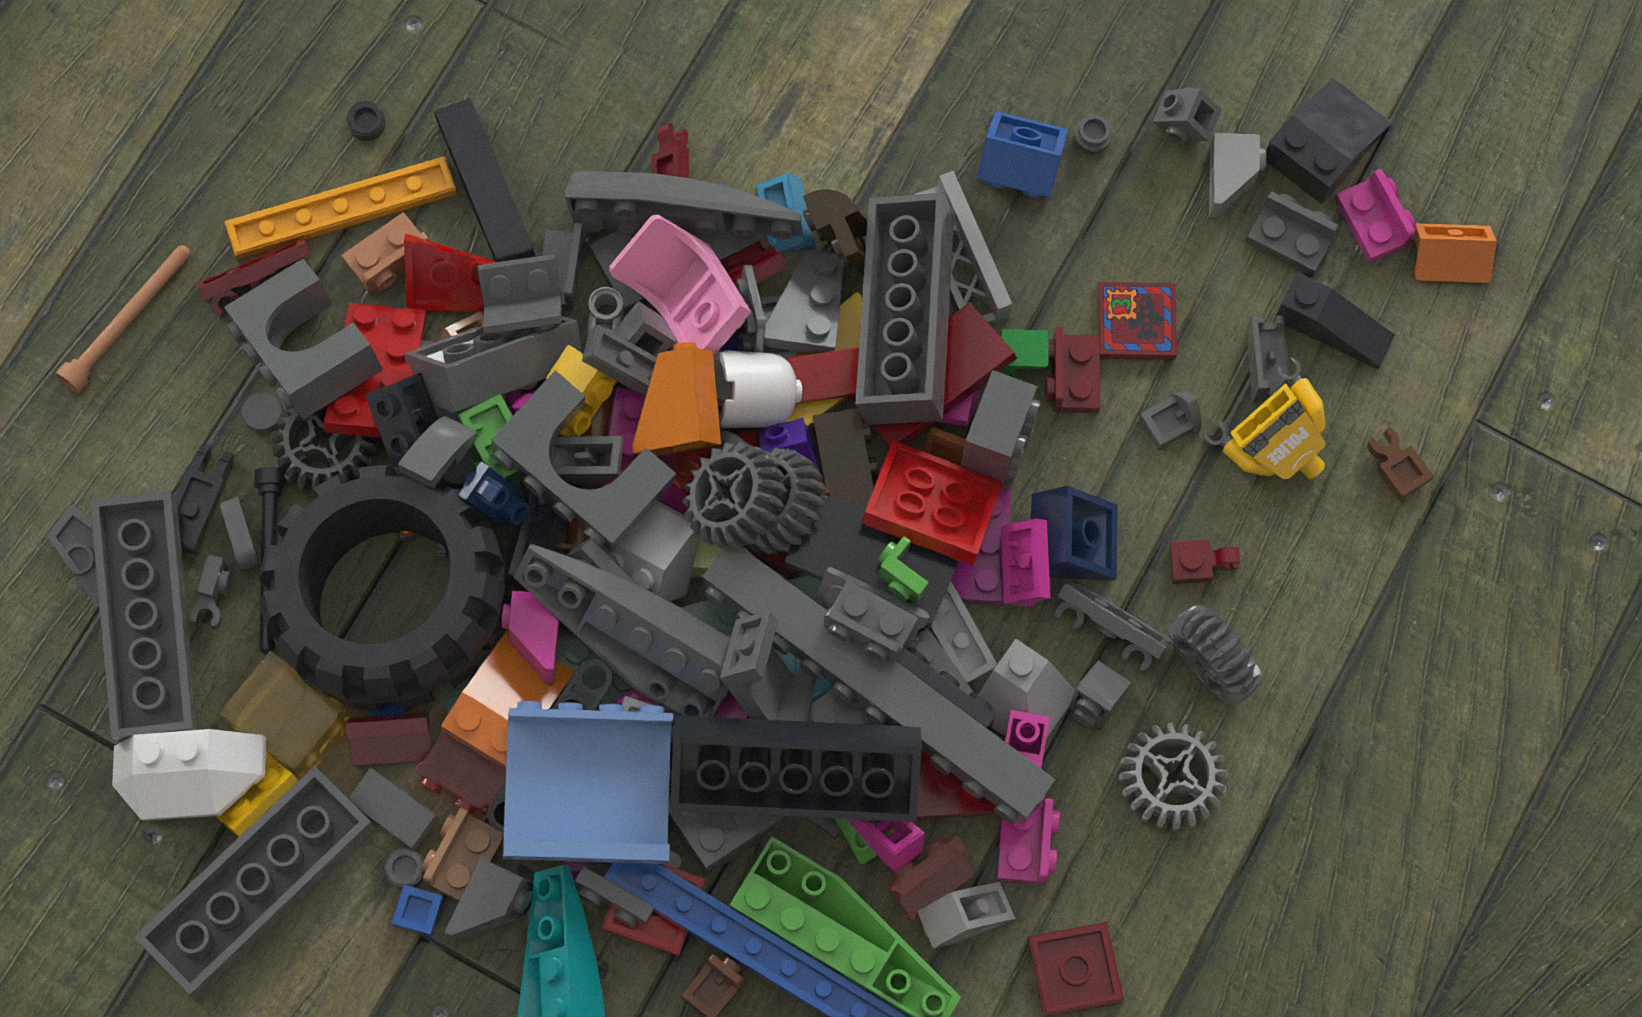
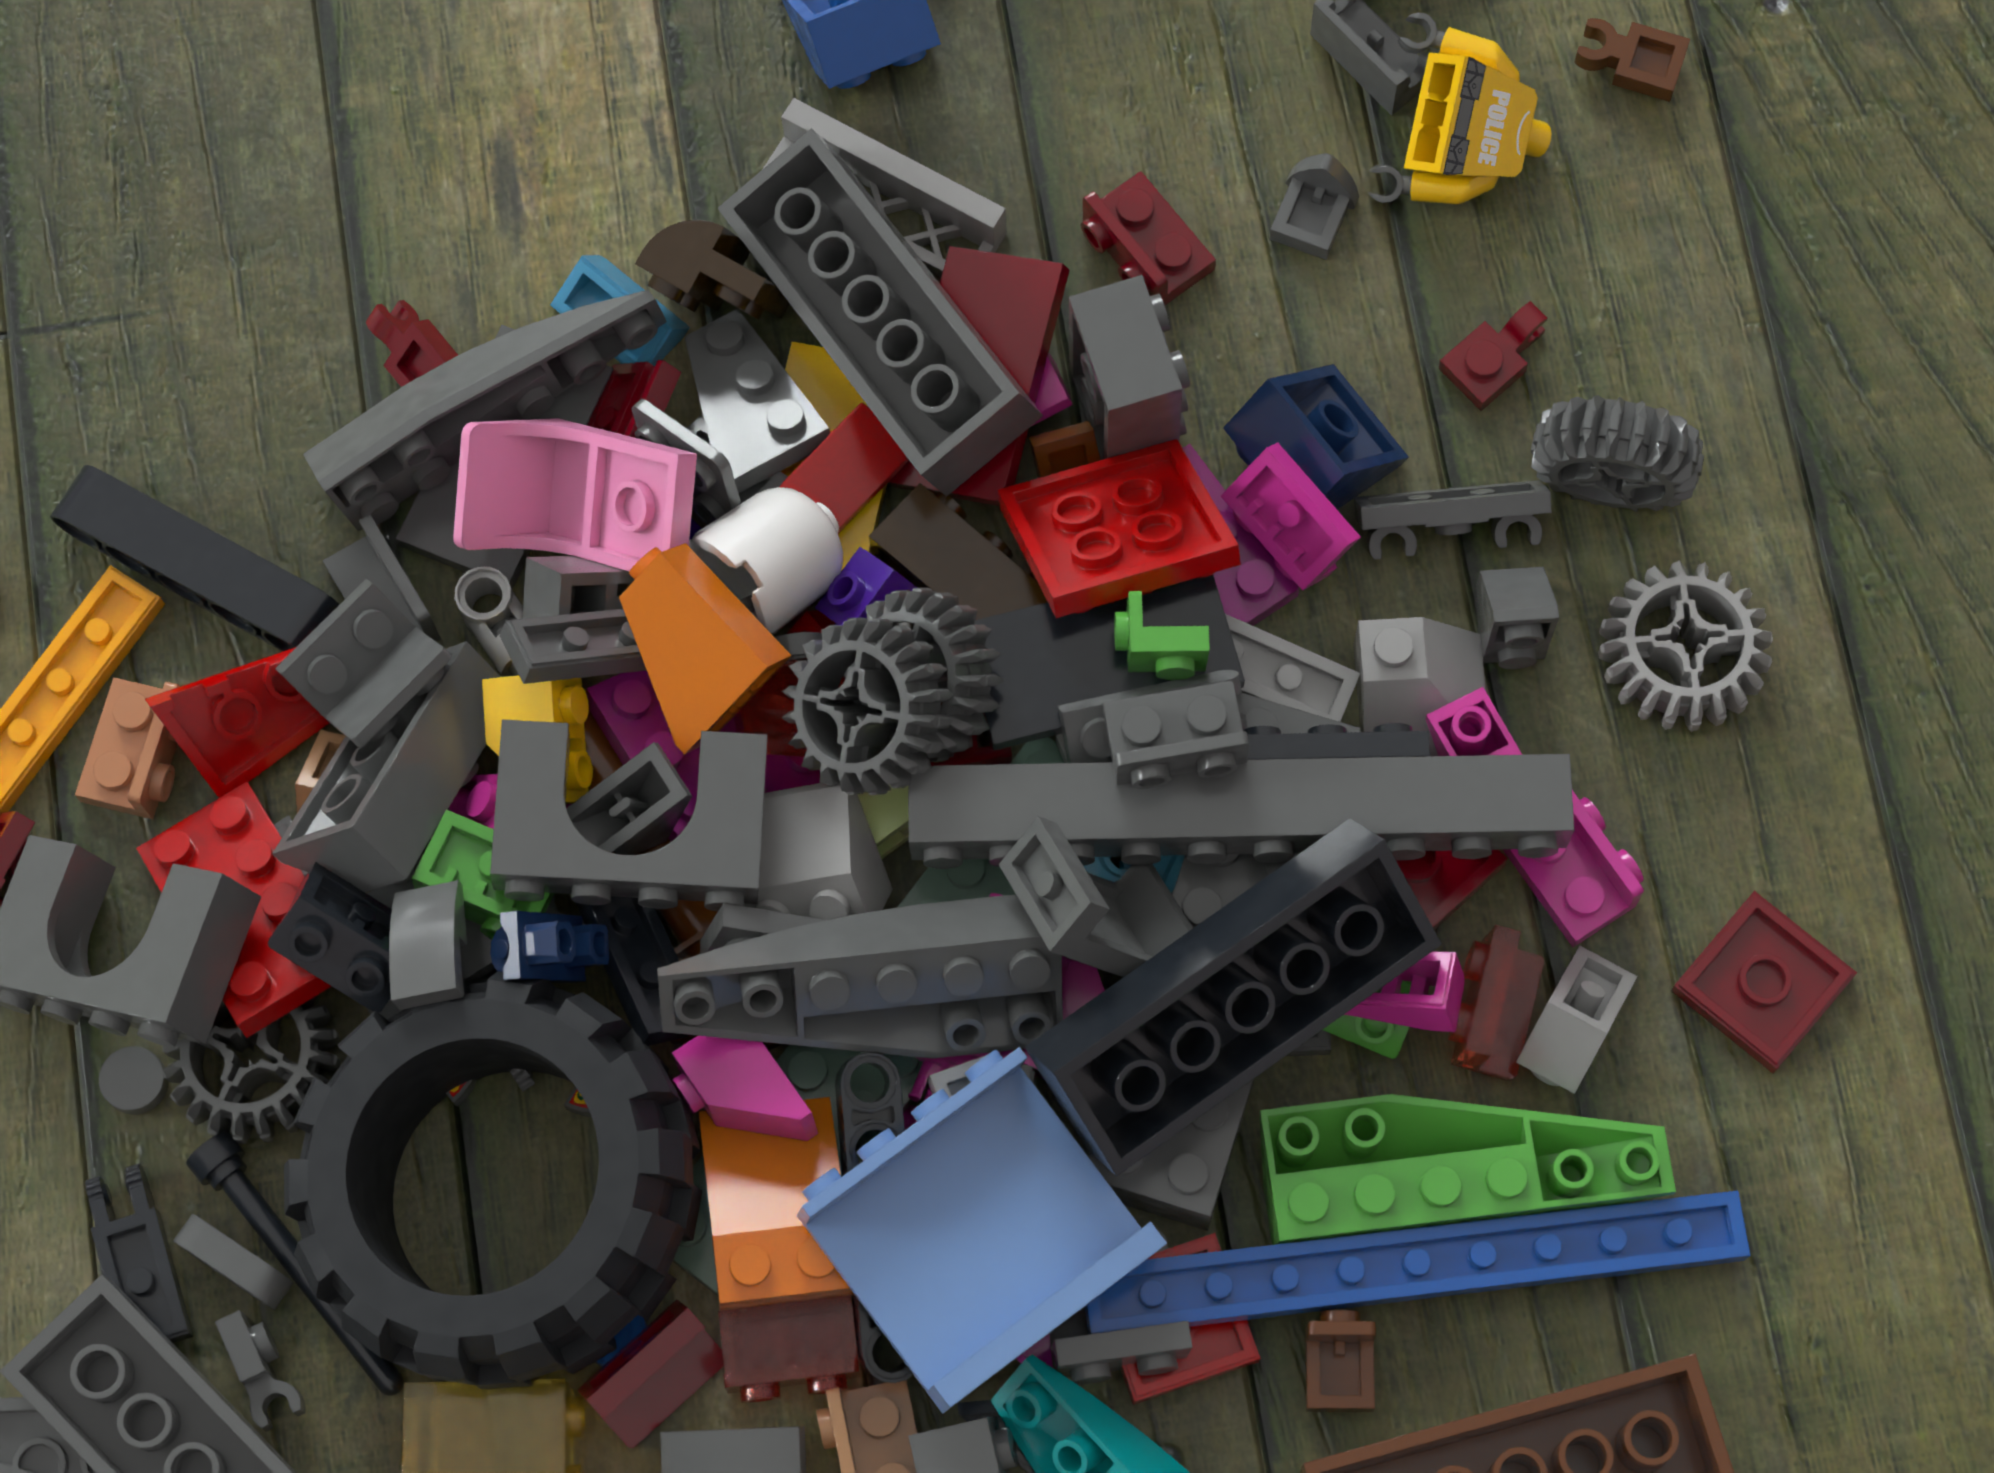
camera: 30 degrees left, 0 degrees up
green panel [999,329,1048,378] -> none
tile [1098,282,1177,360] -> none

